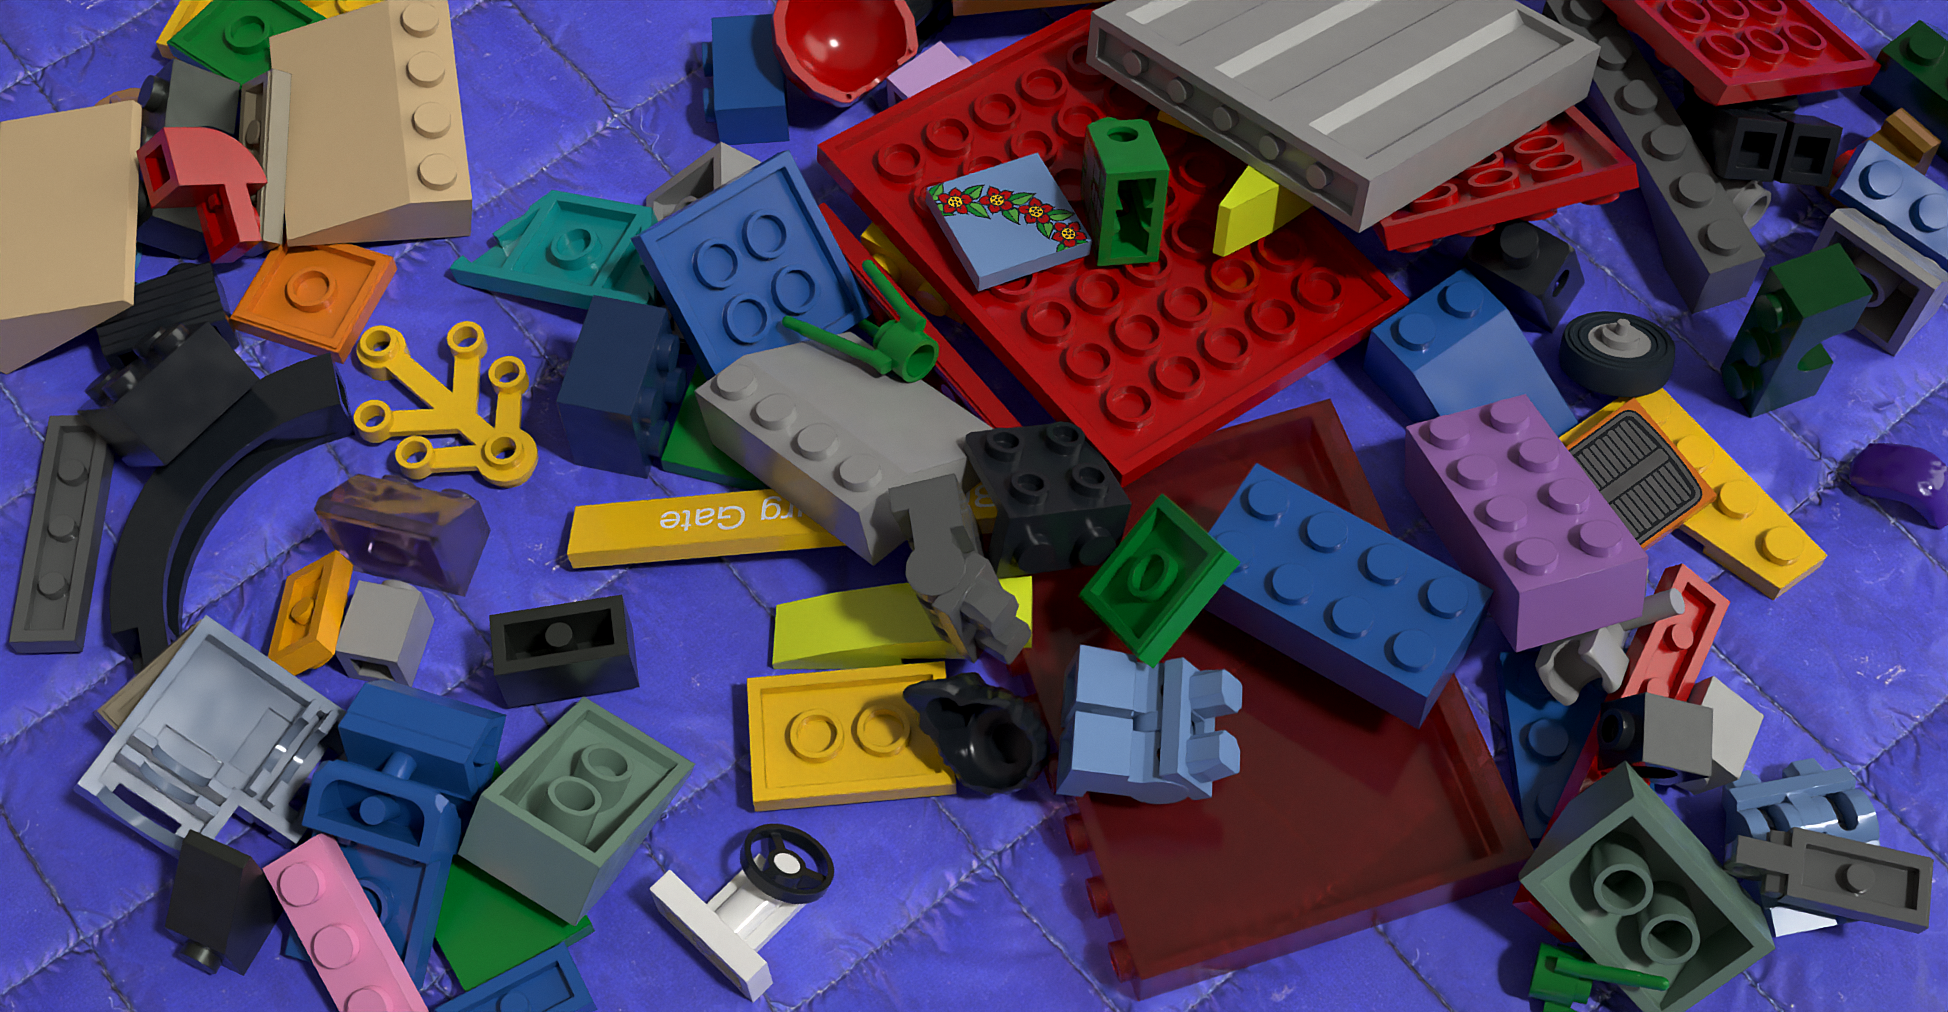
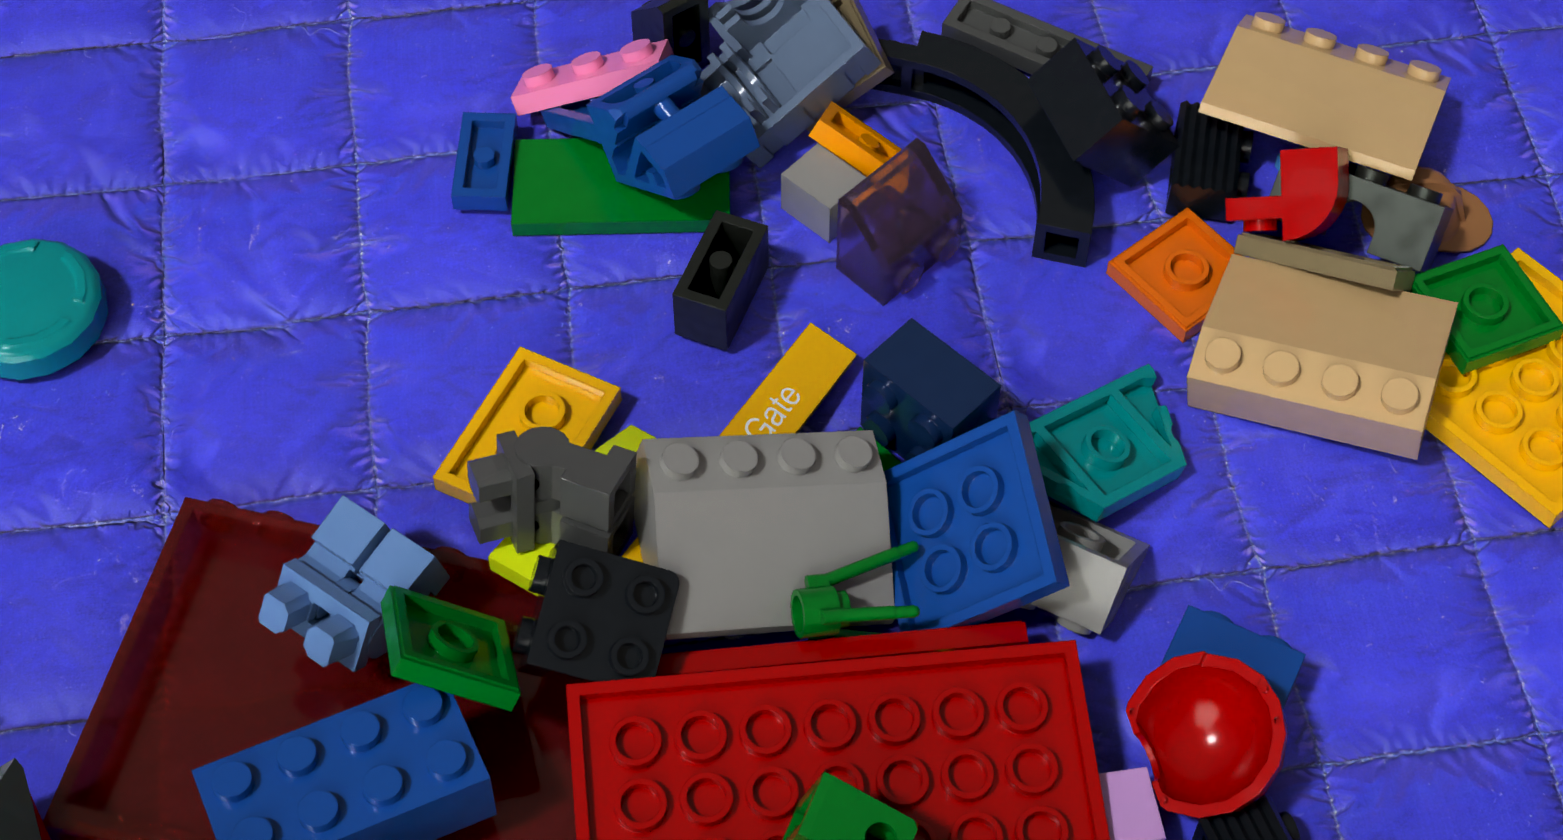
camera: 120 degrees right, 5 degrees down
yellow plant [354,321,539,488] -> none
sand green slope [458,697,695,926] -> none
white piece [650,824,834,1003] -> none
black hair [902,672,1050,796] -> none
medium blue tile [925,153,1092,291] -> none

